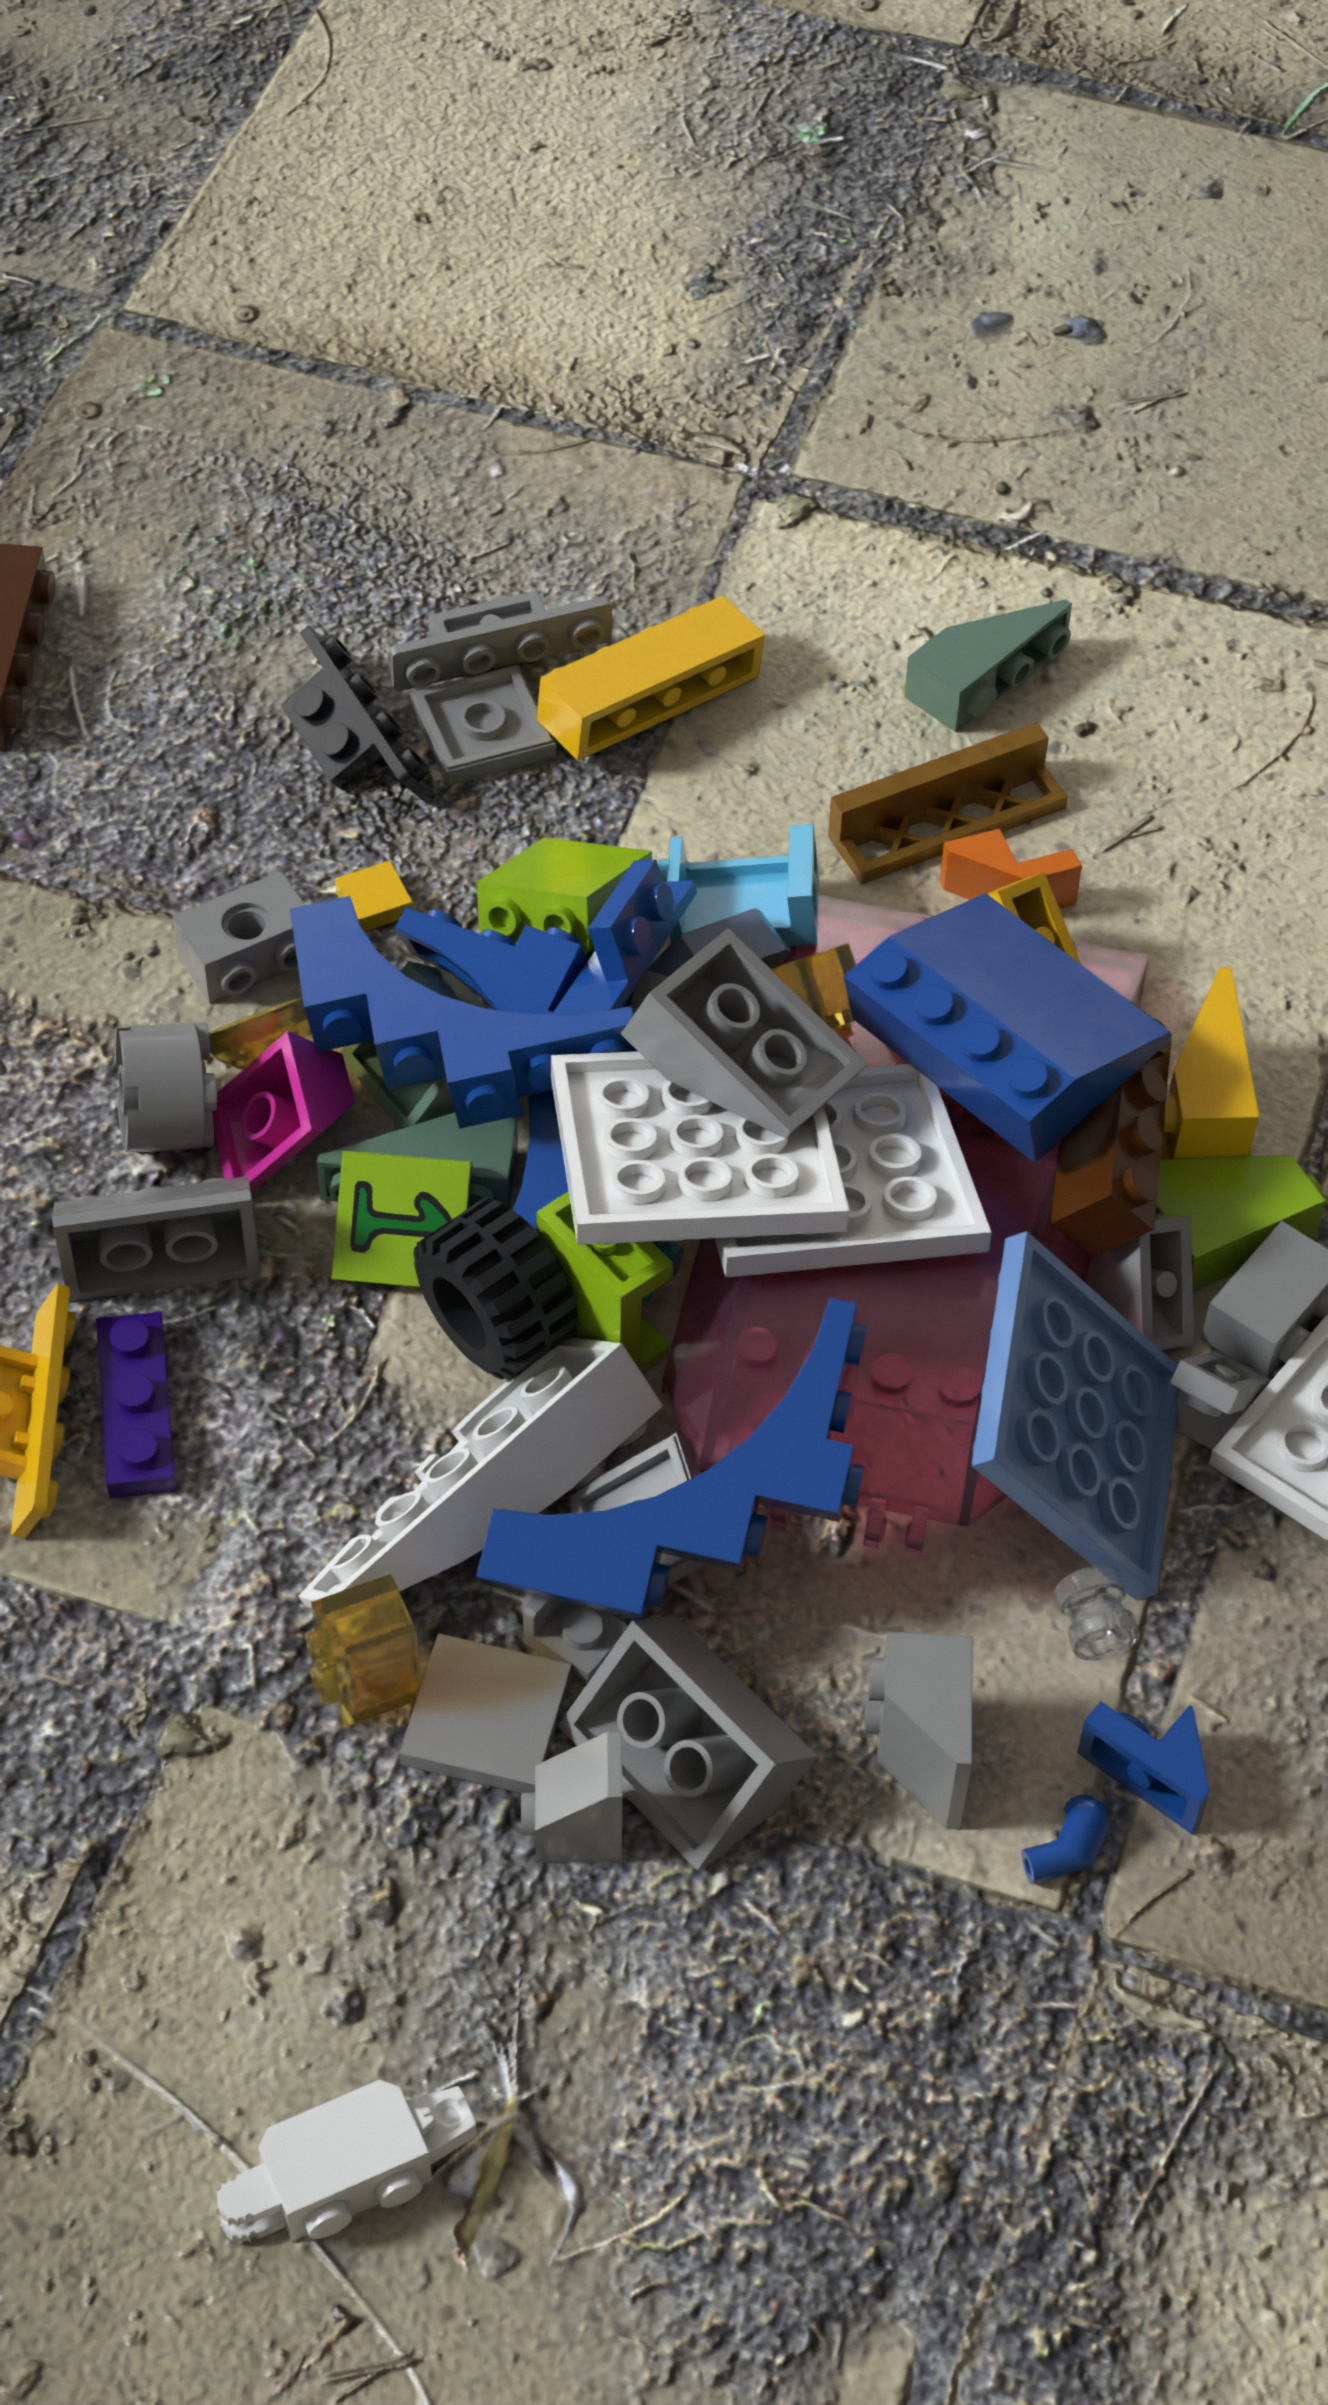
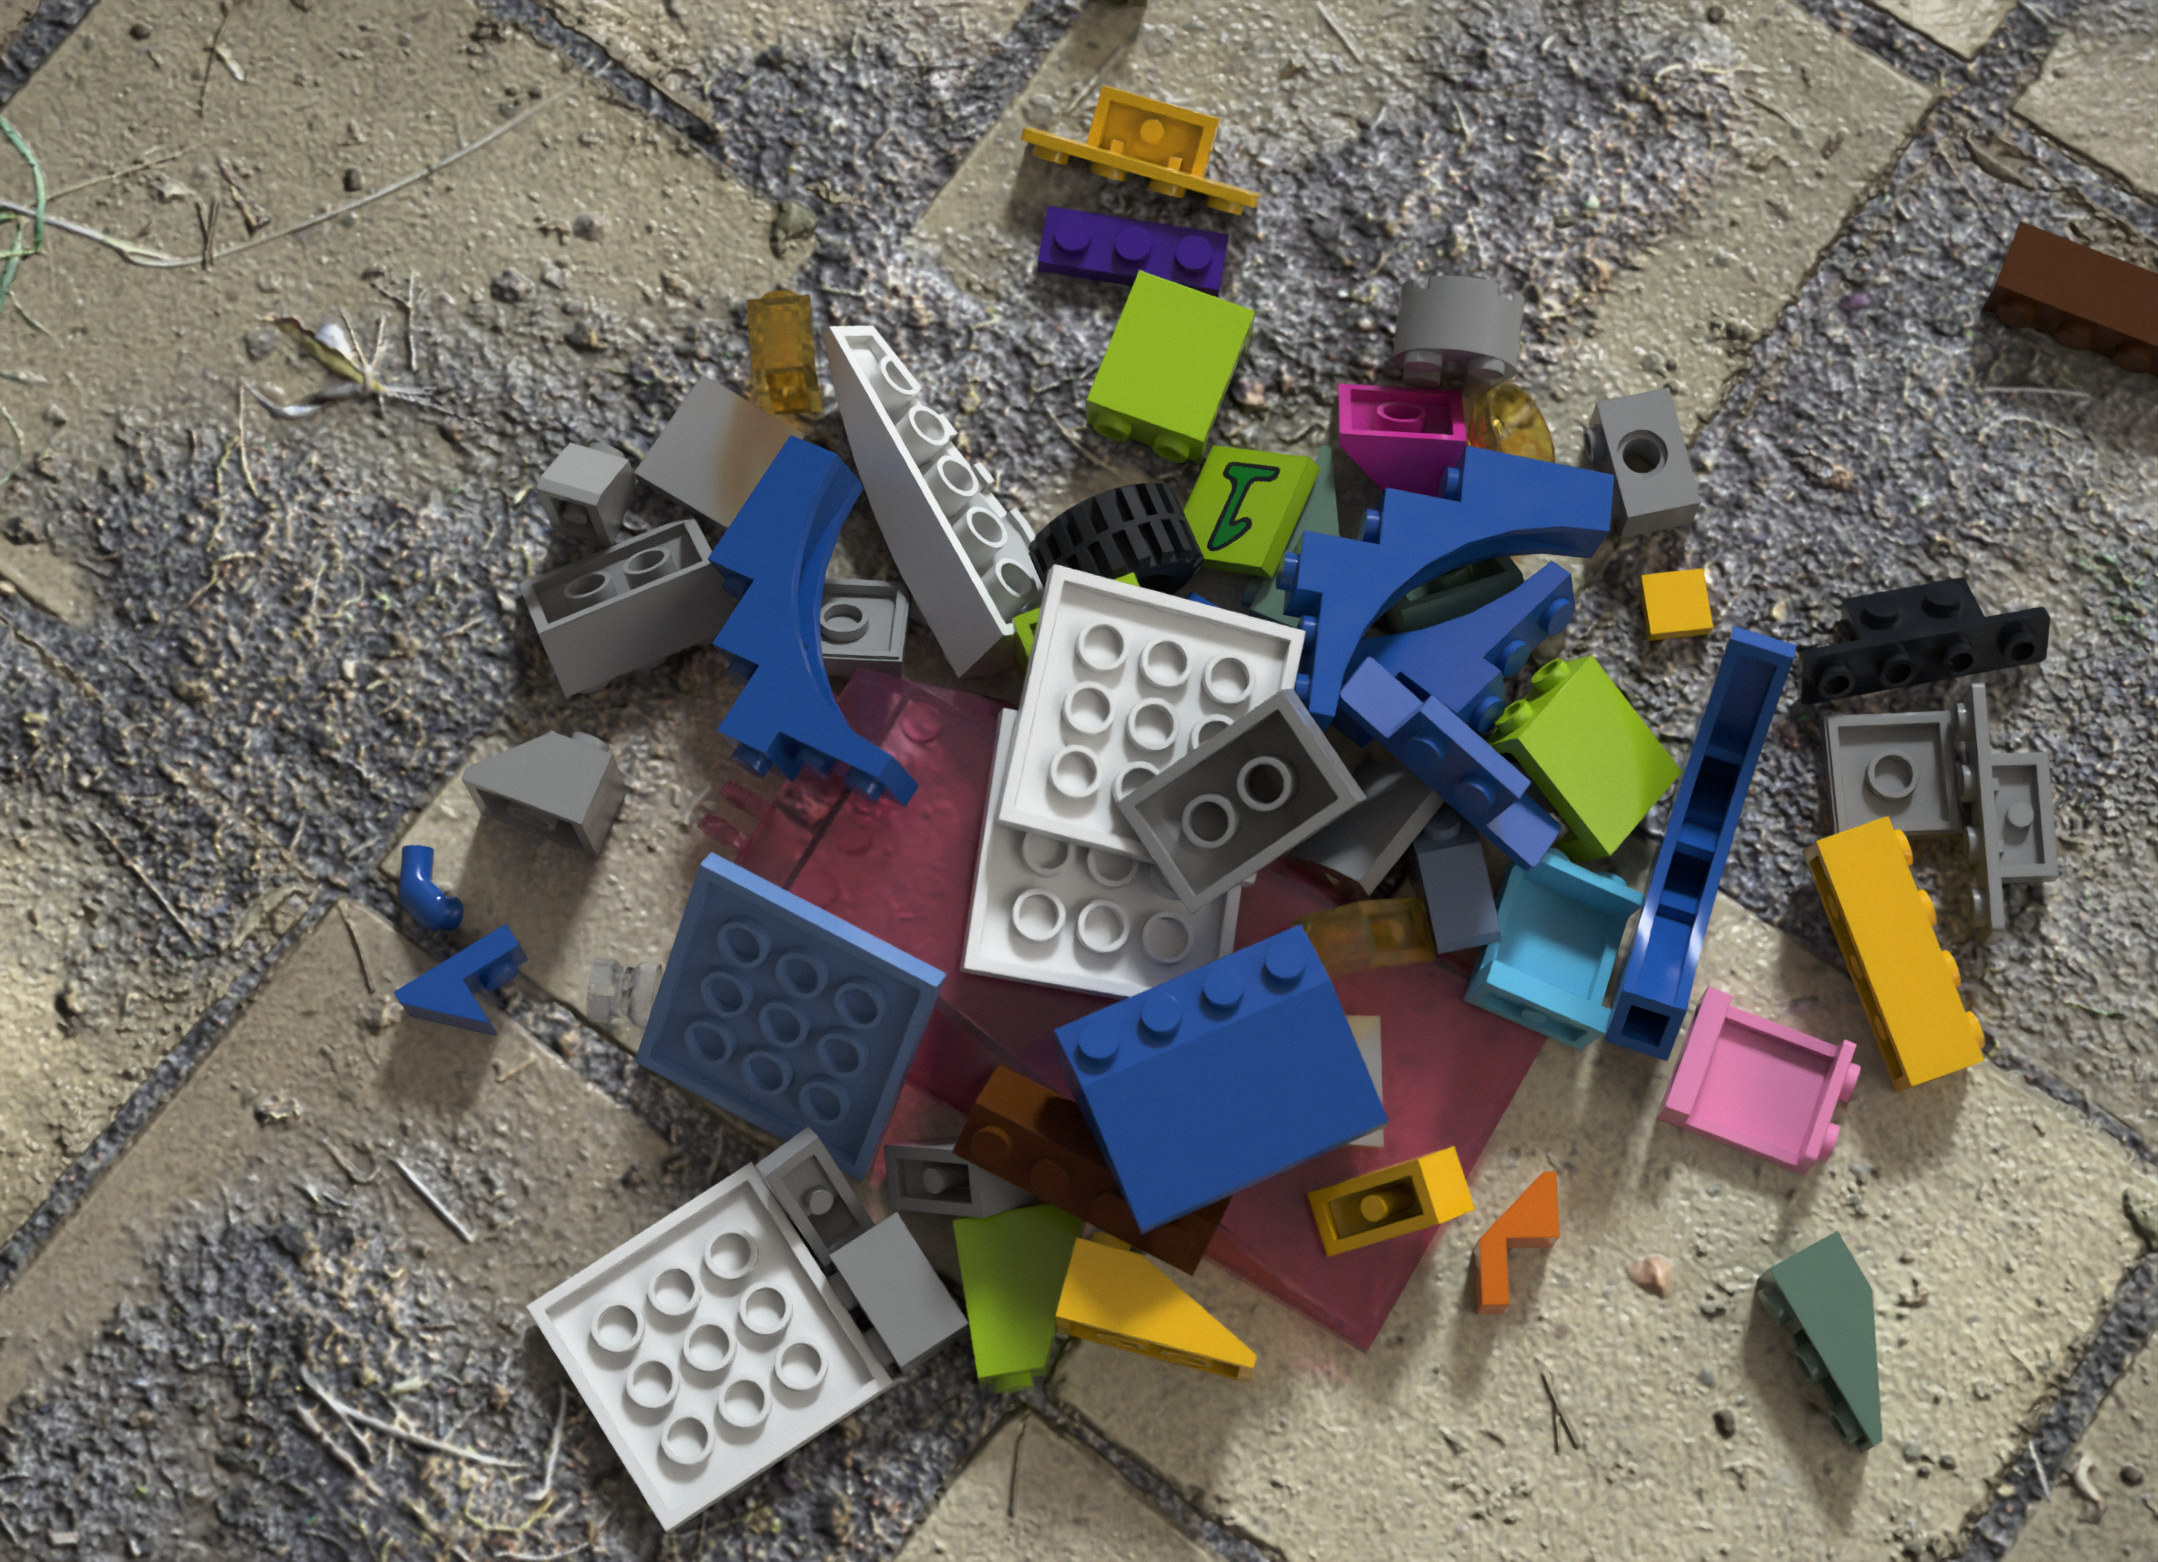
camera: 110 degrees right, 20 degrees up
light grey slope [52,1176,261,1302] -> none
white hinge [215,2079,477,2245] -> none
pearl gold fence [828,722,1068,885] -> none
none -> lime panel [1086,270,1255,463]
none -> blue arch [1604,626,1797,1061]
none -> bright pink panel [1656,986,1861,1175]

